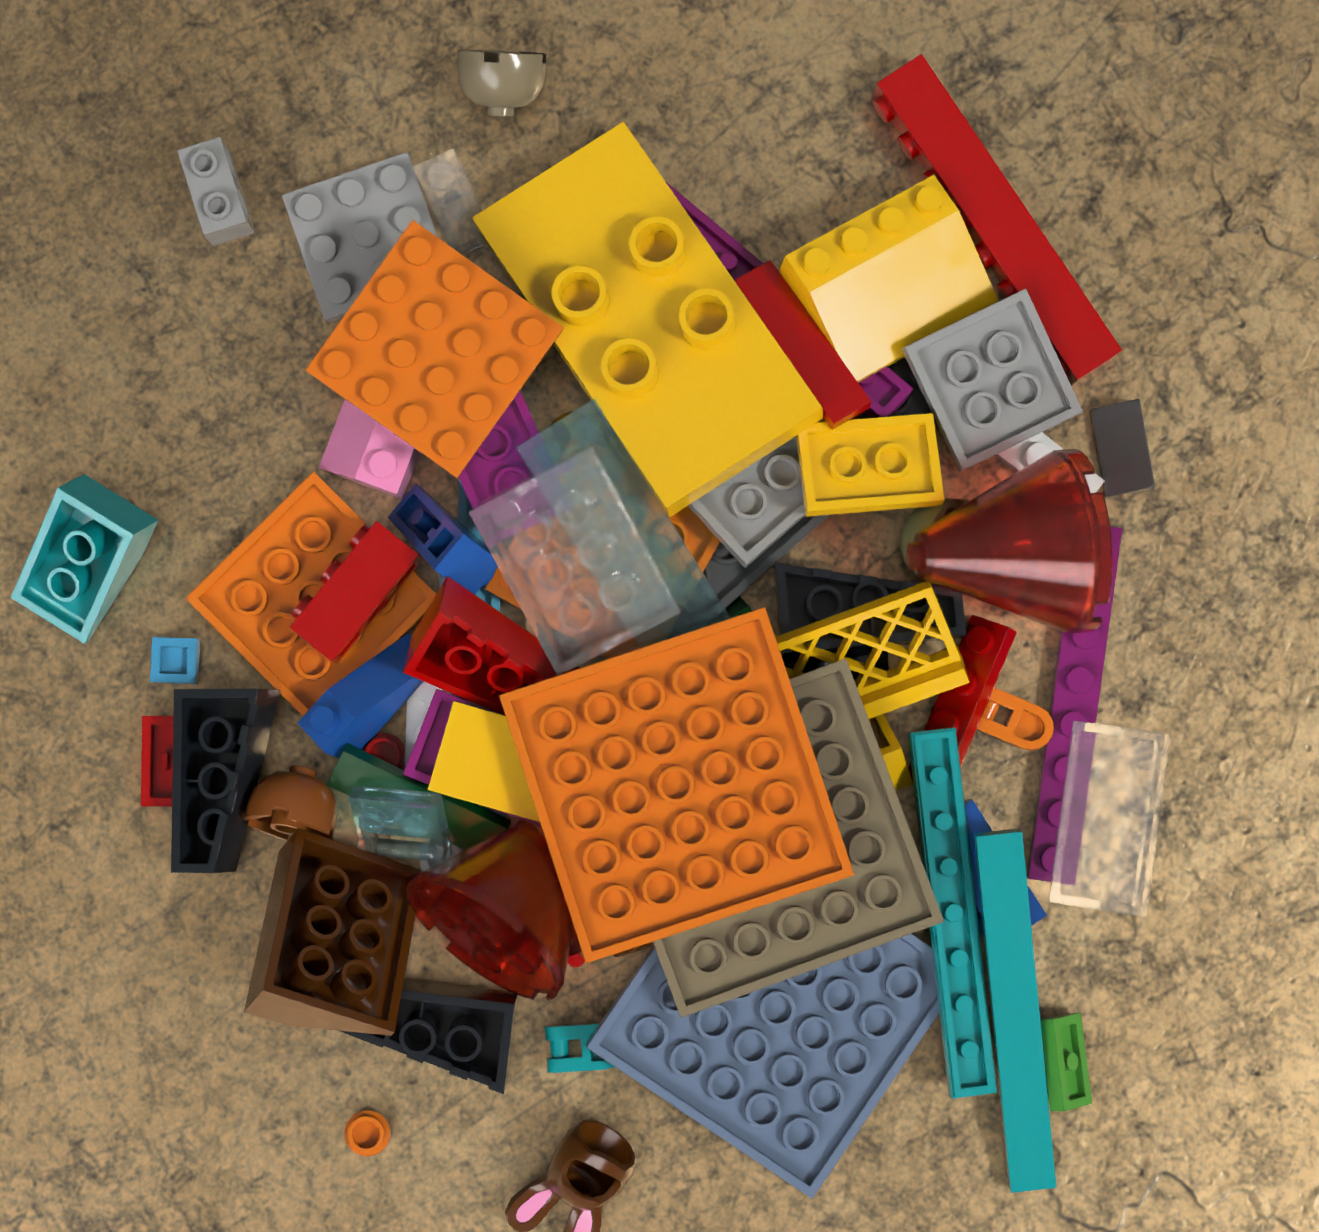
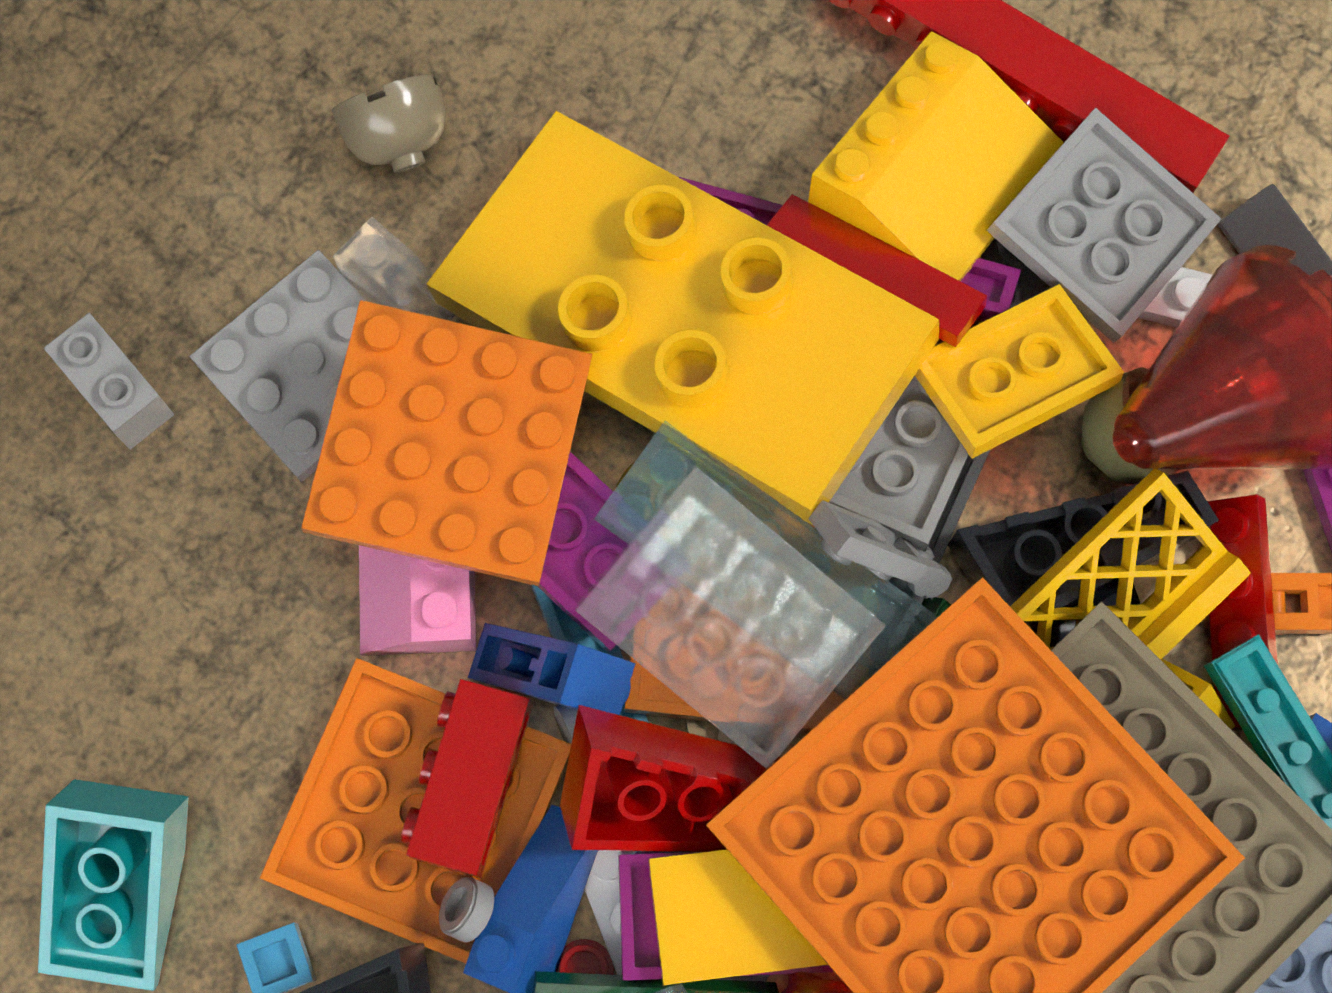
camera: 30 degrees left, 10 degrees down
none -> light grey tile [439,876,494,942]
none -> light grey hinge [808,500,952,599]

